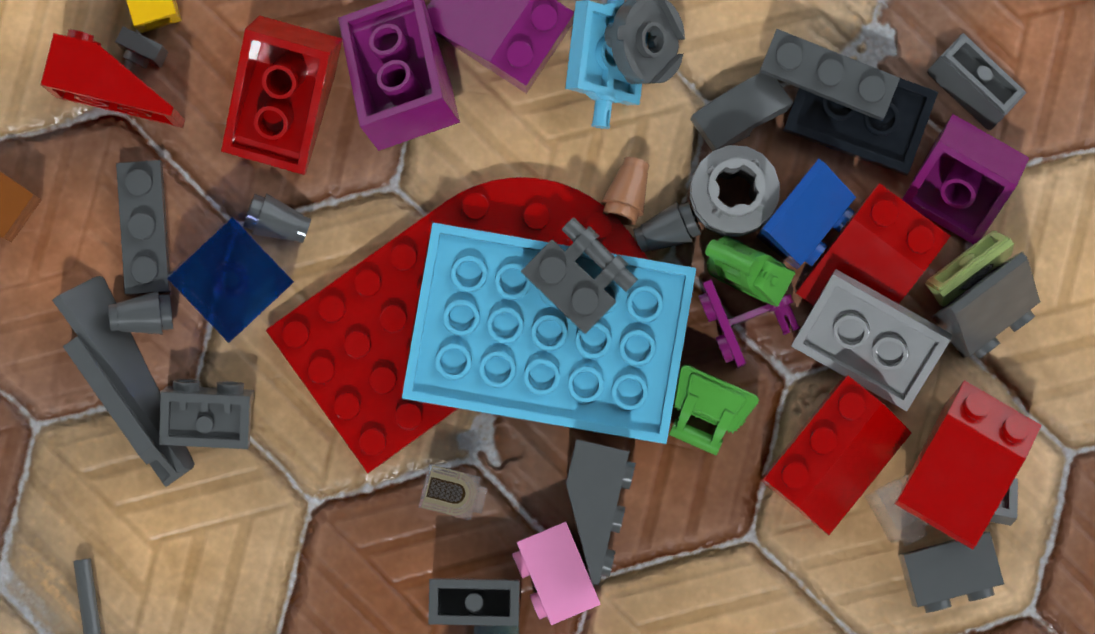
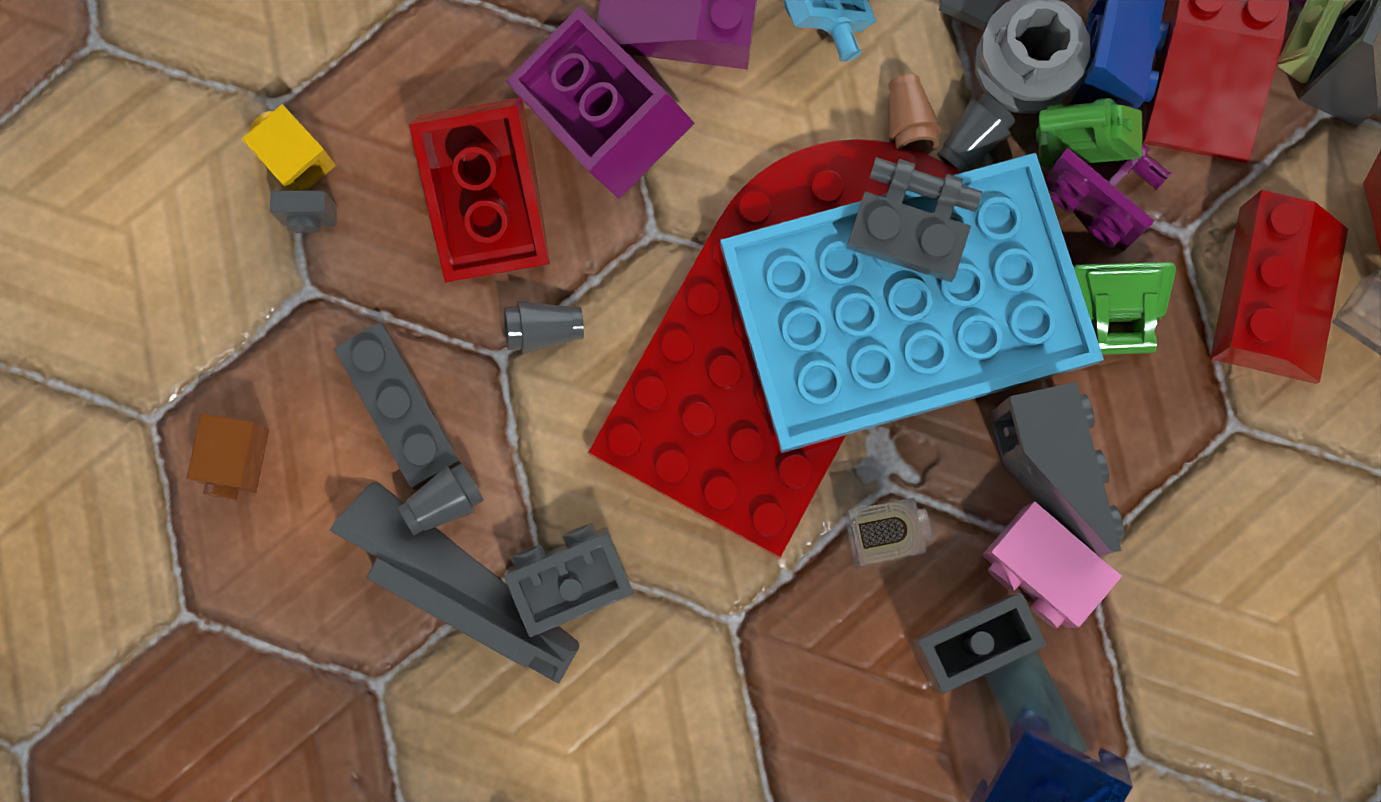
camera: 25 degrees left, 5 degrees down
red slope [40,29,185,128] -> none
clear blue panel [167,215,294,343] -> none
light grey plate [791,269,952,411] -> none

